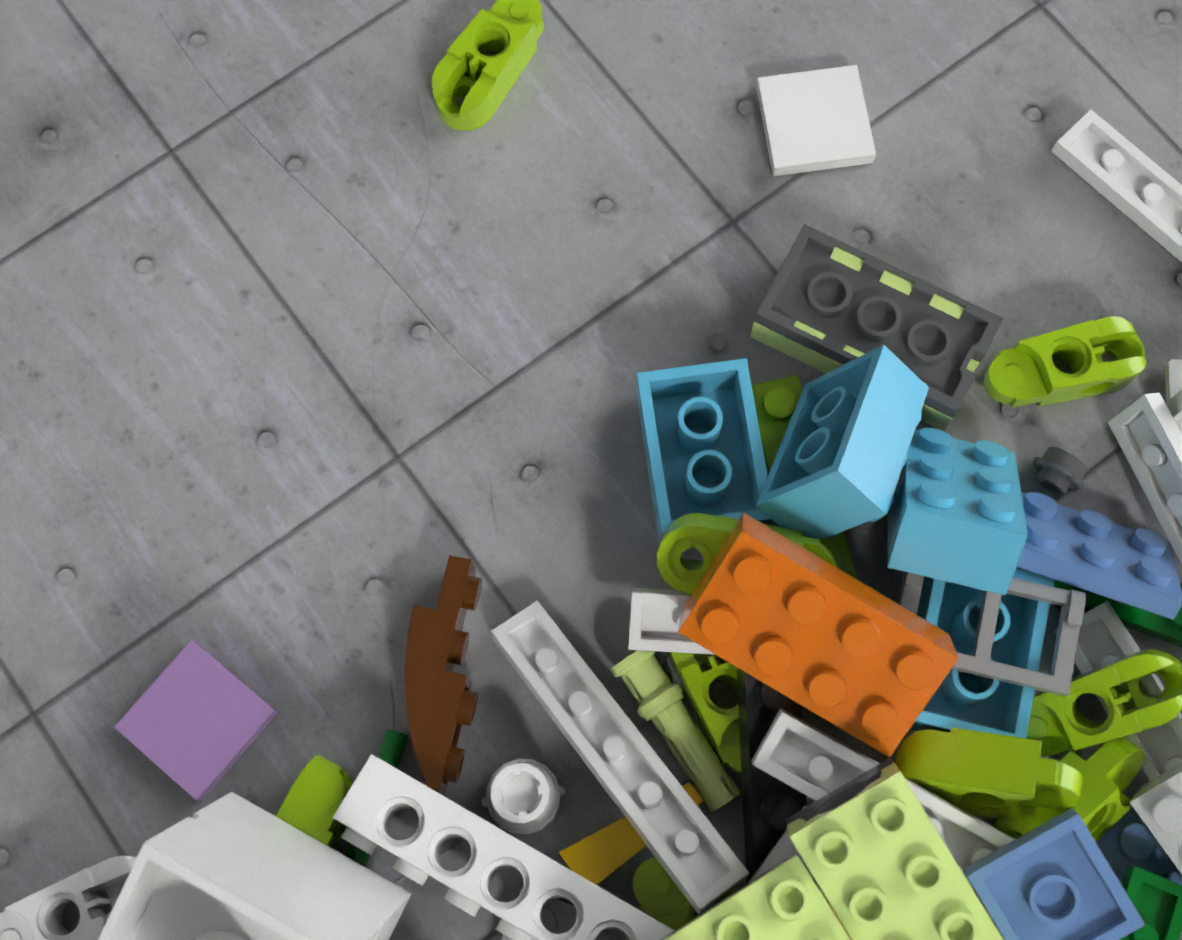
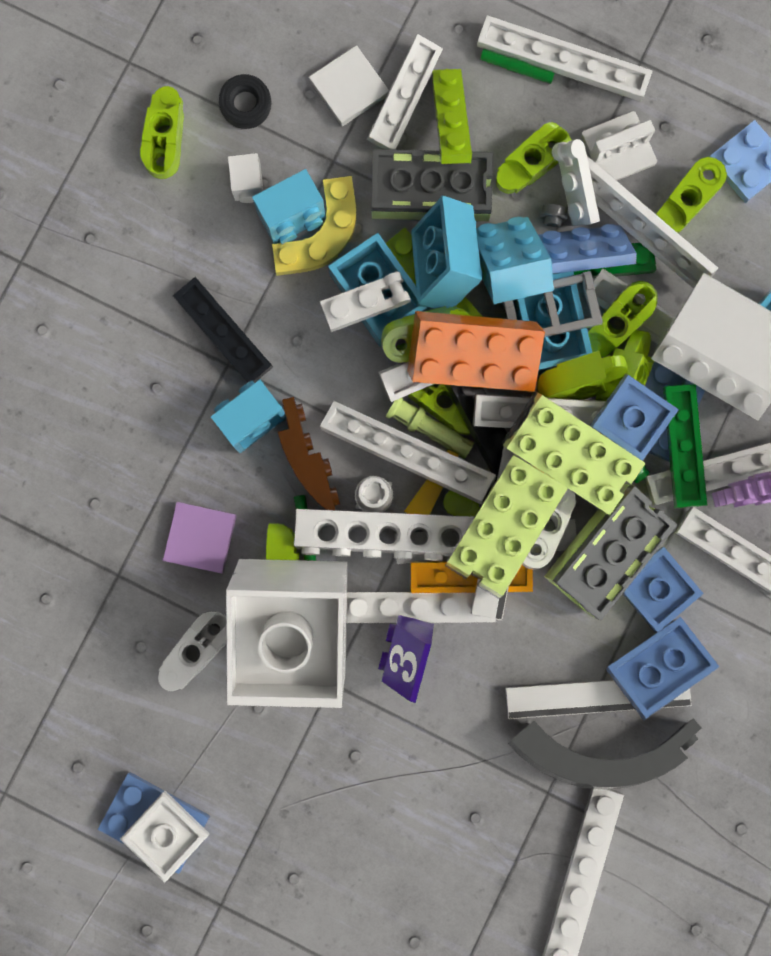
camera: 30 degrees left, 10 degrees up
none -> black plate [173,277,273,383]
none -> medium azure brick [211,380,286,453]
none -> black tyre [219,74,272,129]
none -> white brick [228,153,264,203]
none -> medium azure brick [252,169,326,245]
none -> light yellow plate [272,176,357,276]
none -> white plate [320,272,411,332]
none -> white plate [366,34,443,150]
none -> lime plate [432,69,472,164]
none -> green piece [480,49,555,84]
none -> white plate [552,139,600,226]

